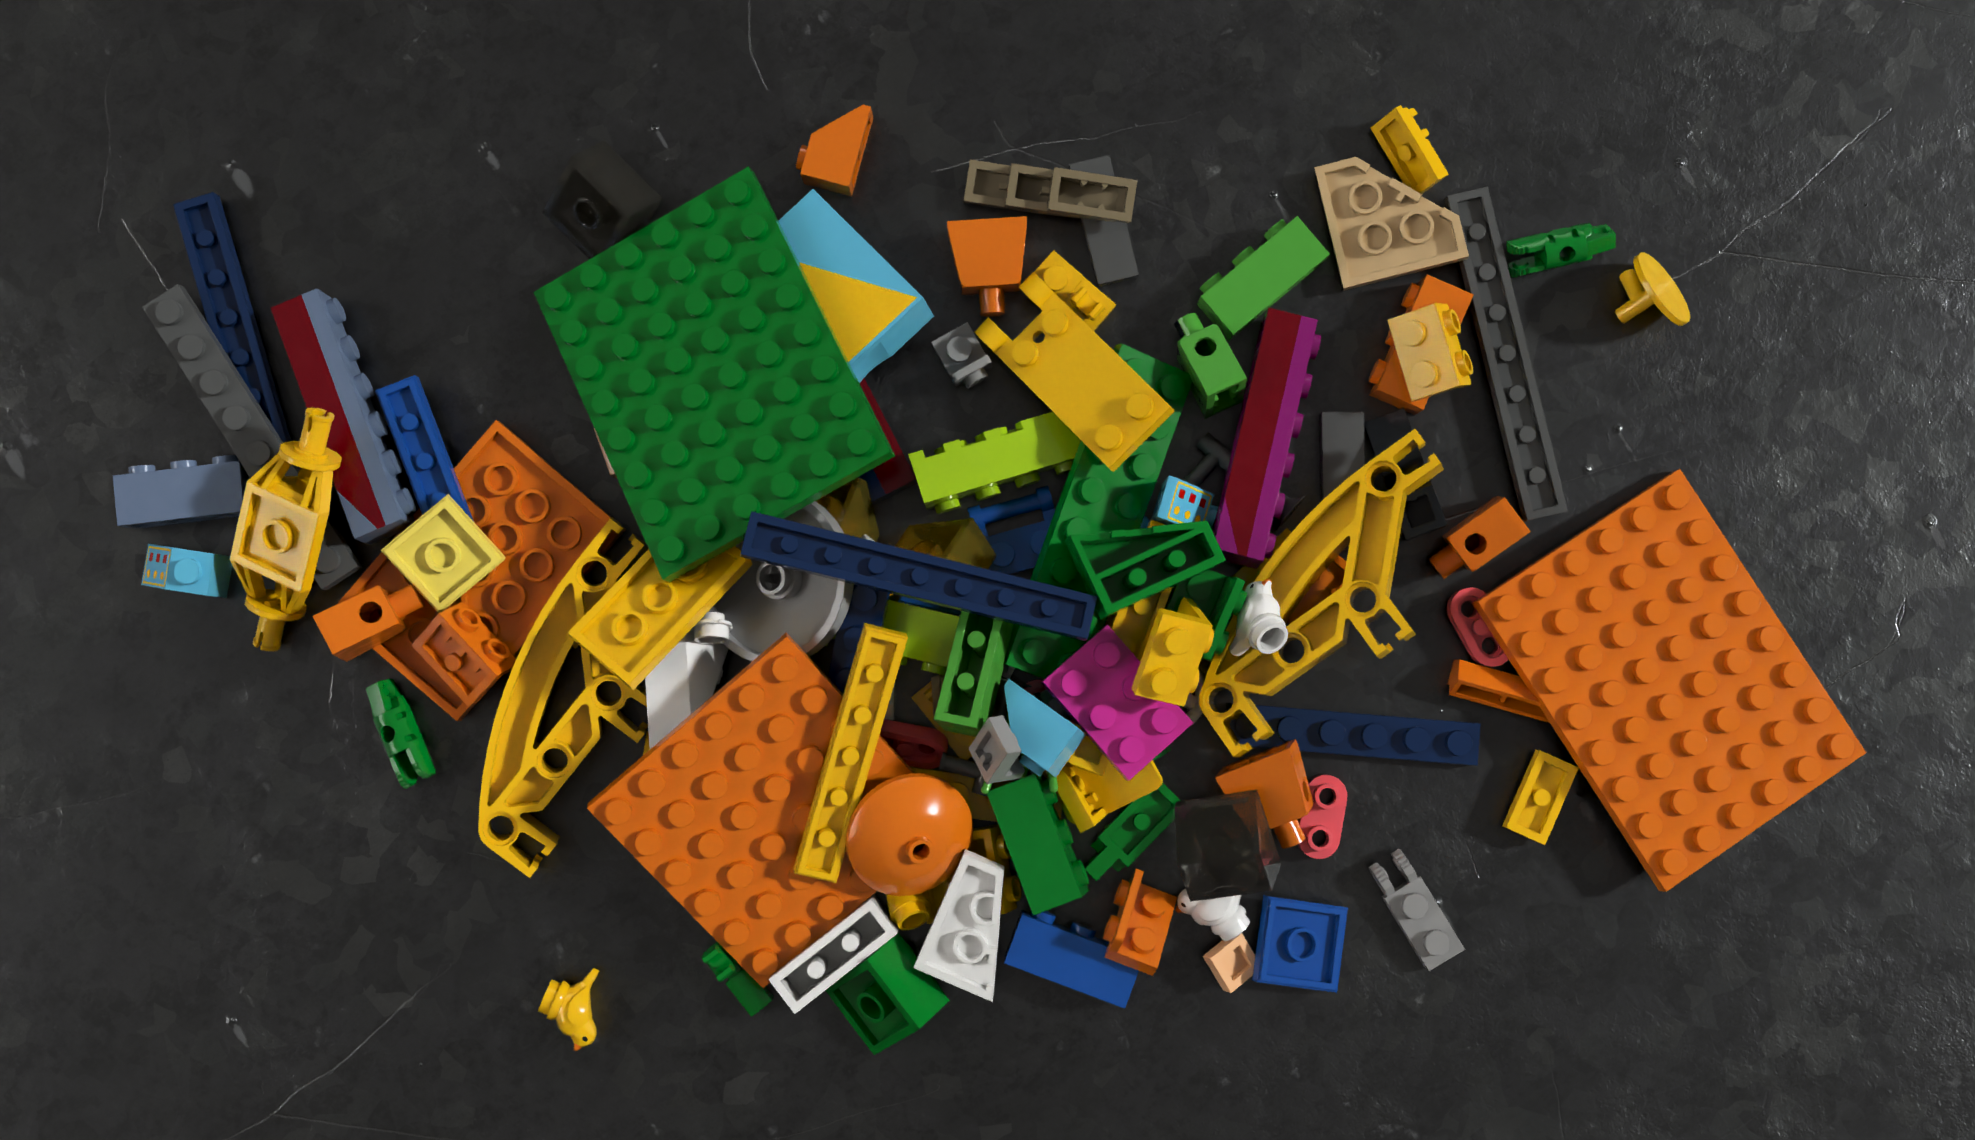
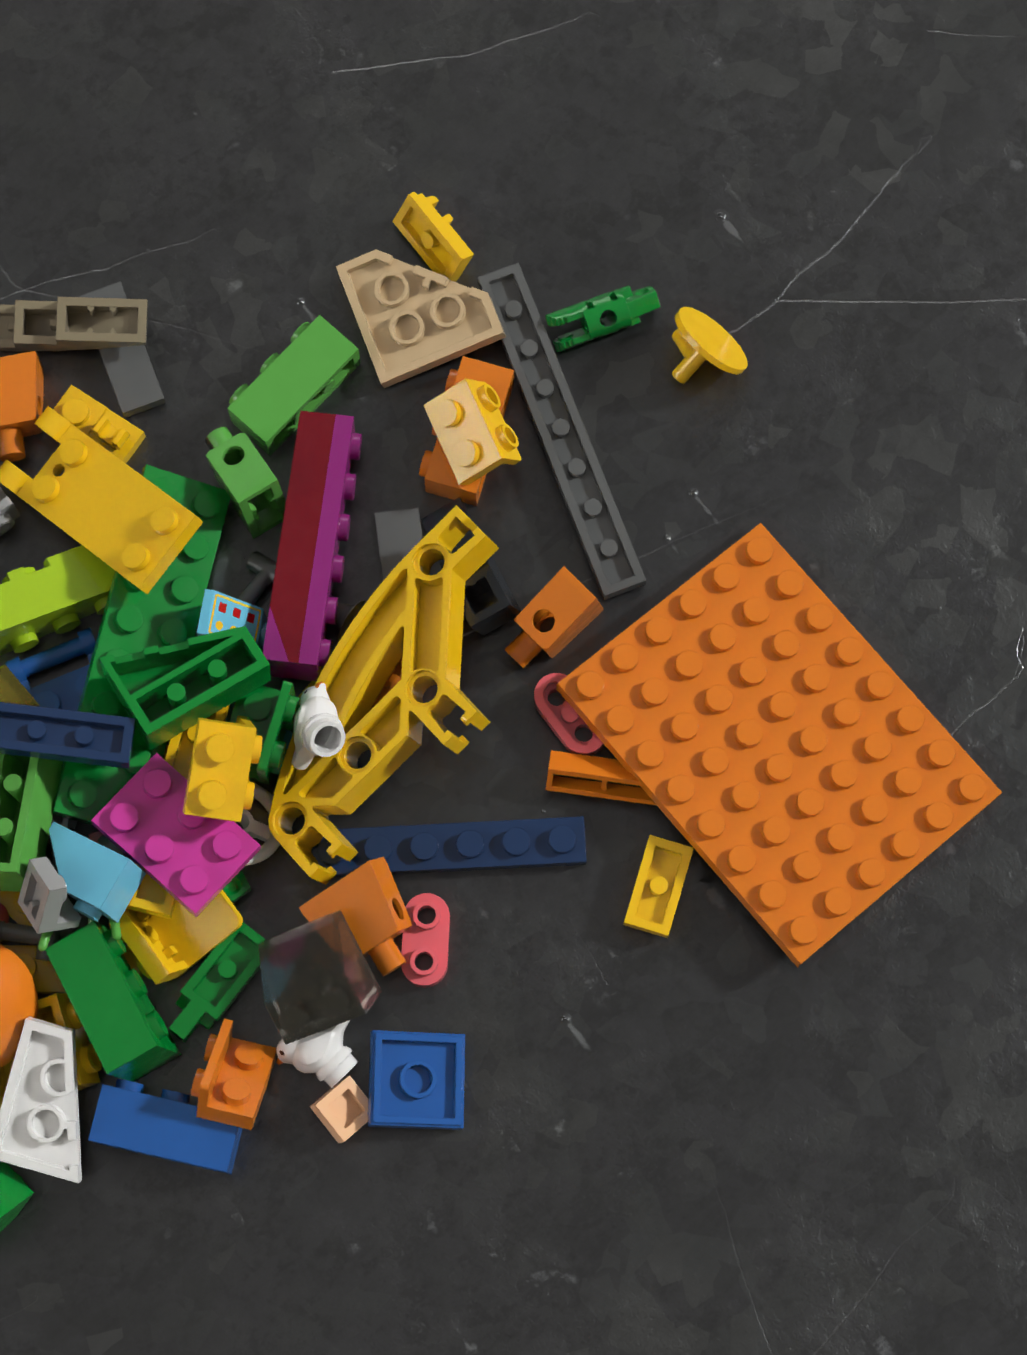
camera: 10 degrees left, 10 degrees down
light grey hinge [1368,849,1465,971] -> none

